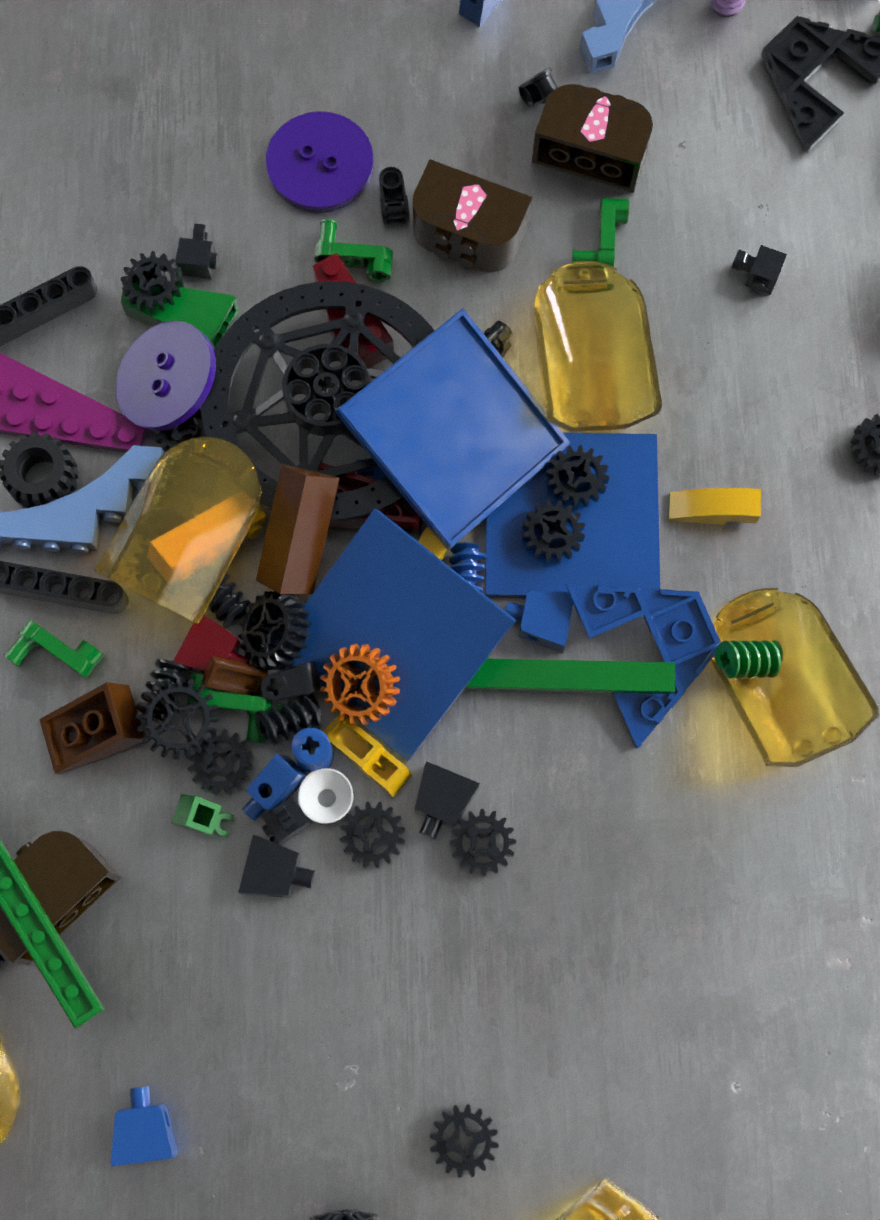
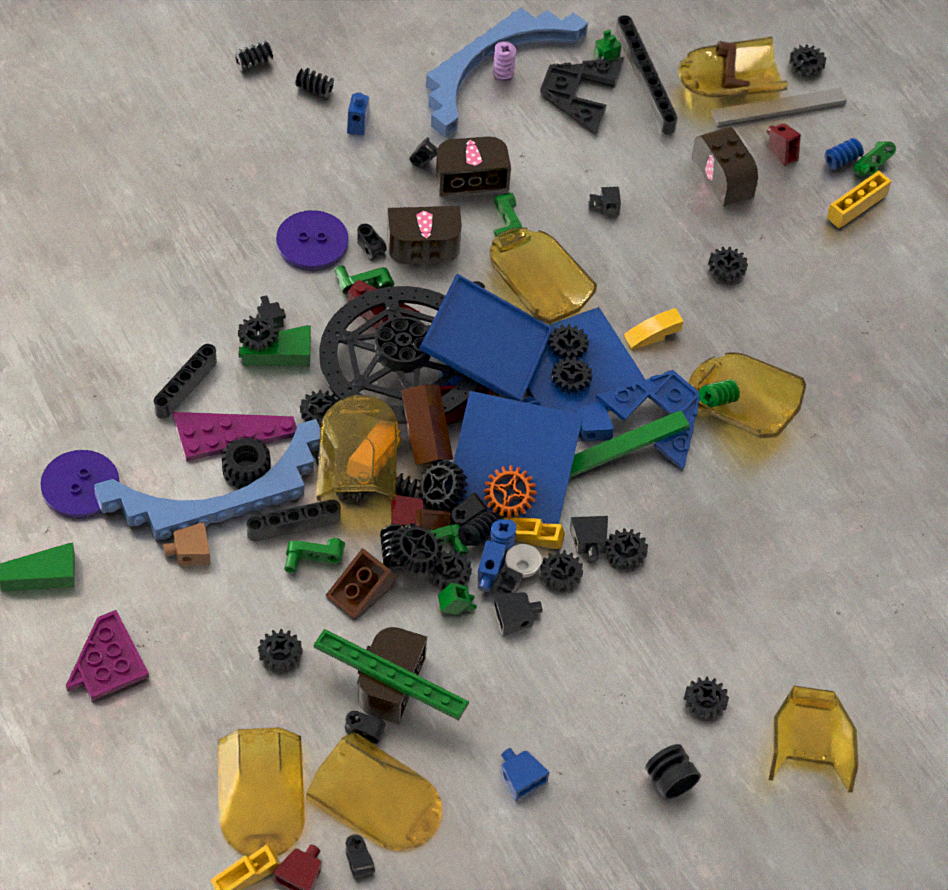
camera: 30 degrees left, 20 degrees down
plate [116,321,216,431] -> none

